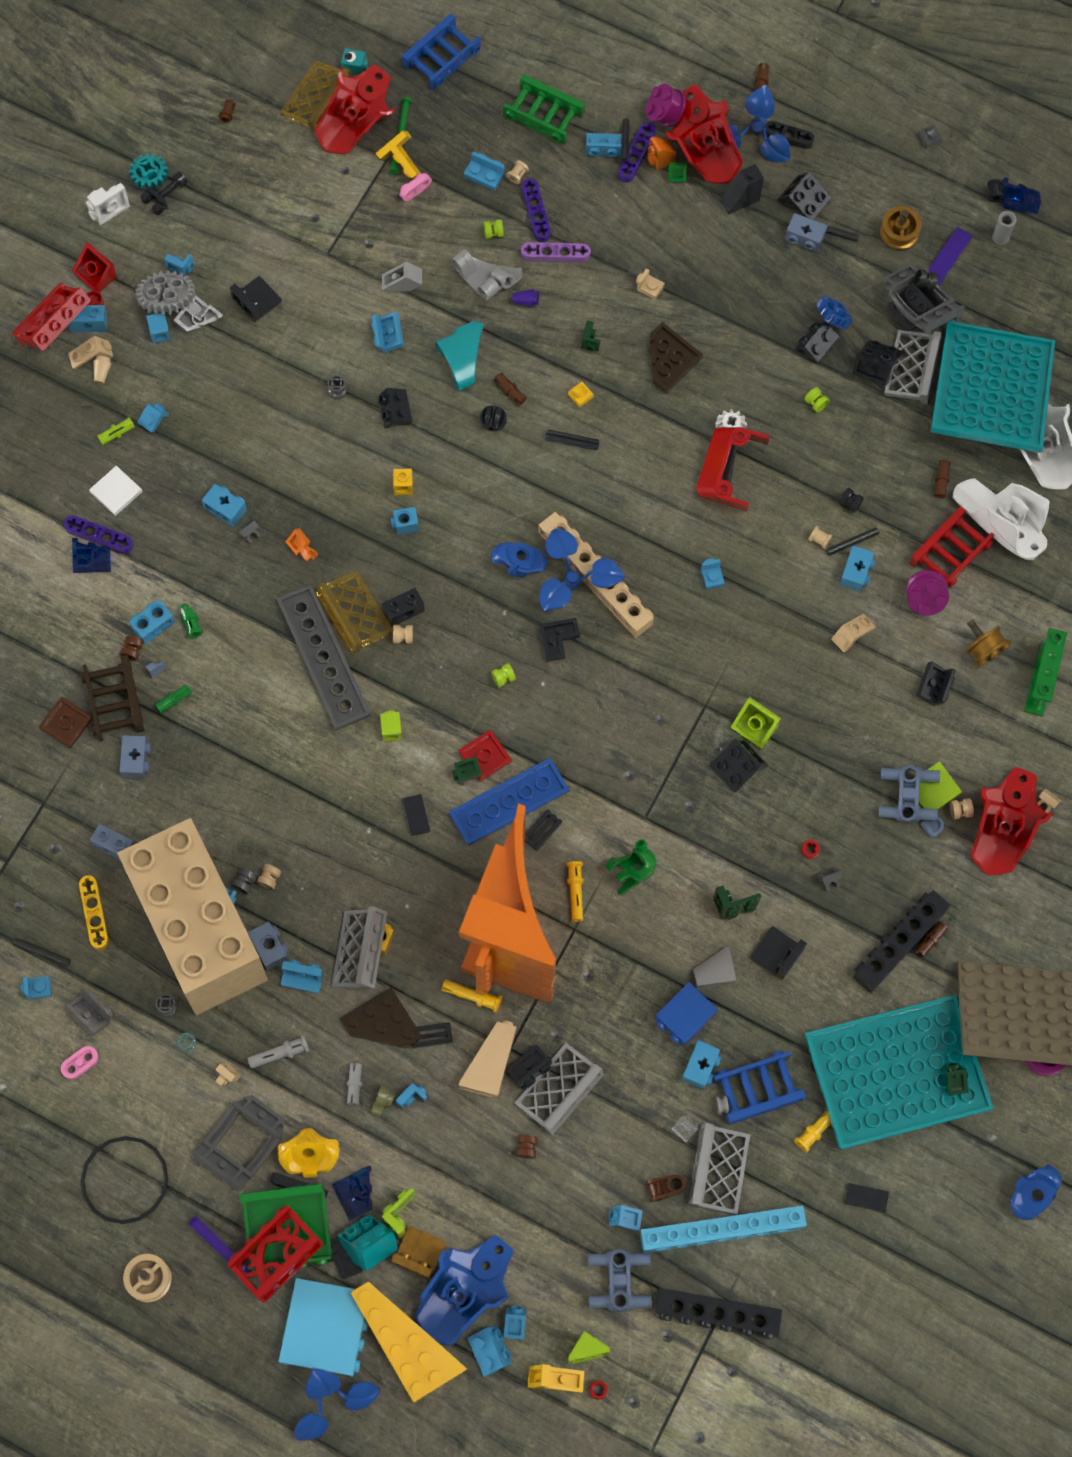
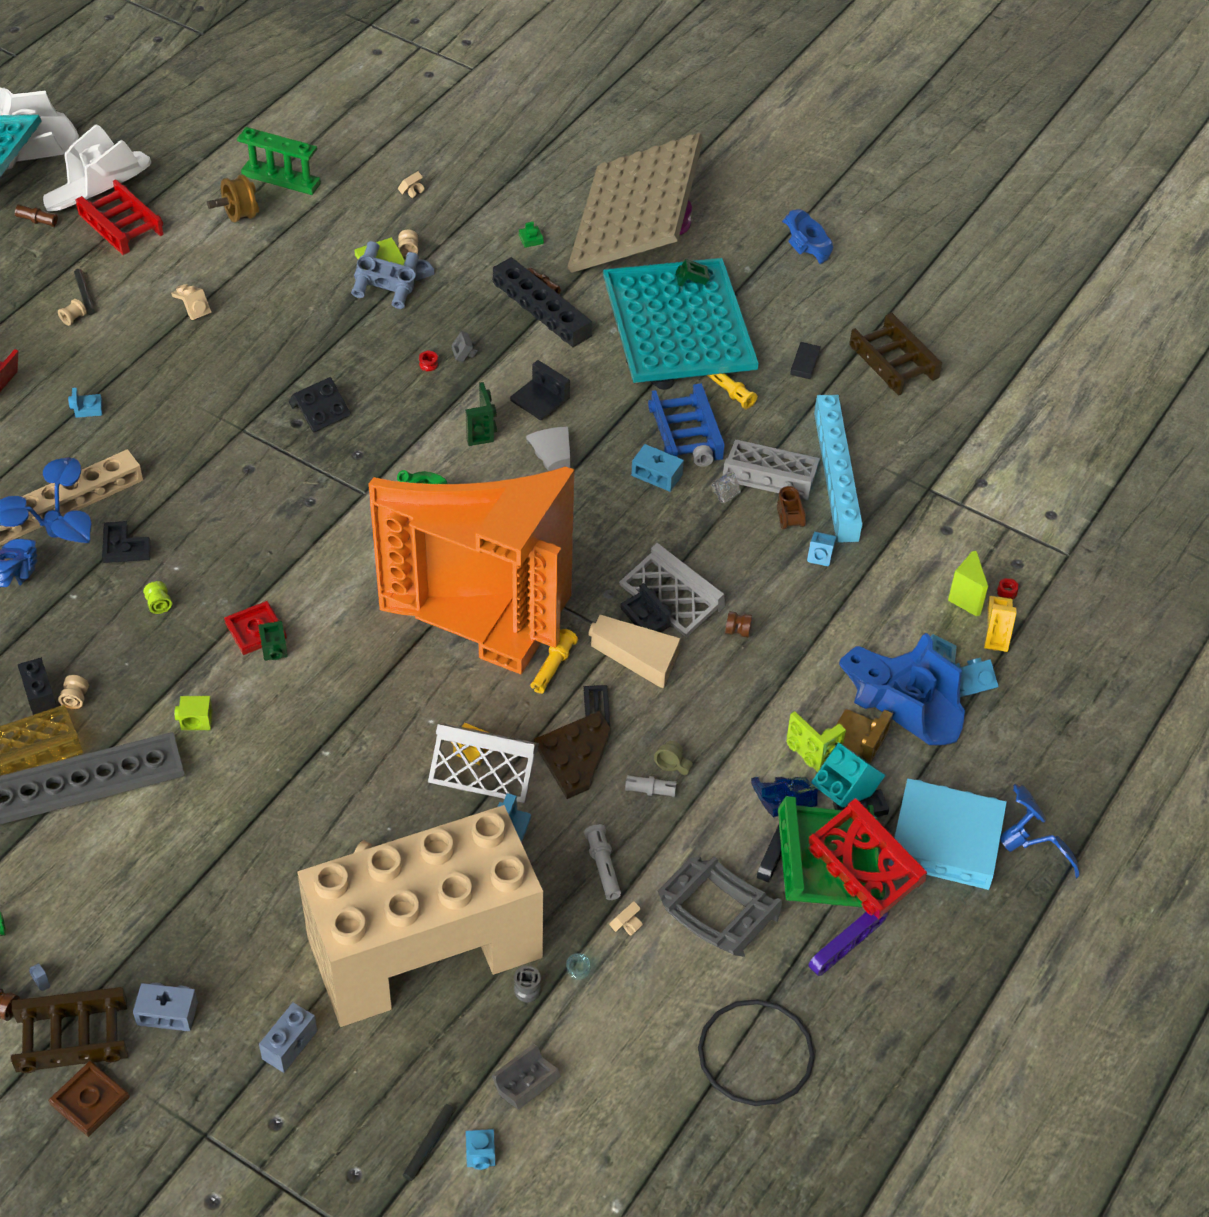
camera: 85 degrees left, 20 degrees down
bright pink plate [61,1046,99,1080] -> none
yellow beam [79,875,109,950] -> none
tan wheel [123,1254,172,1303] -> none
green axle [154,685,192,714] -> none
yellow piece [278,1128,340,1178] -> none
yellow wing [350,1281,467,1403] -> none
dark azure bracket [396,1083,427,1109] -> none
black tile [402,794,430,836] -> none
blue plate [449,758,569,846] -> none
black tile [525,809,563,851] -> none
sand blue piece [588,1249,652,1312] -> none
blue brick [655,982,718,1047] -> none
black brick [655,1288,783,1339] -> none
lime slope [730,697,781,749] -> none
black wheel [838,487,864,513] -> none
dark azure brick [840,545,875,592] -> none
magenta wheel [906,570,949,616] -> none
black bracket [916,661,956,706] -> none
red piece [970,767,1054,875] -> none
none -> green tile [519,221,544,248]
none -> dark brown fence [849,313,942,396]

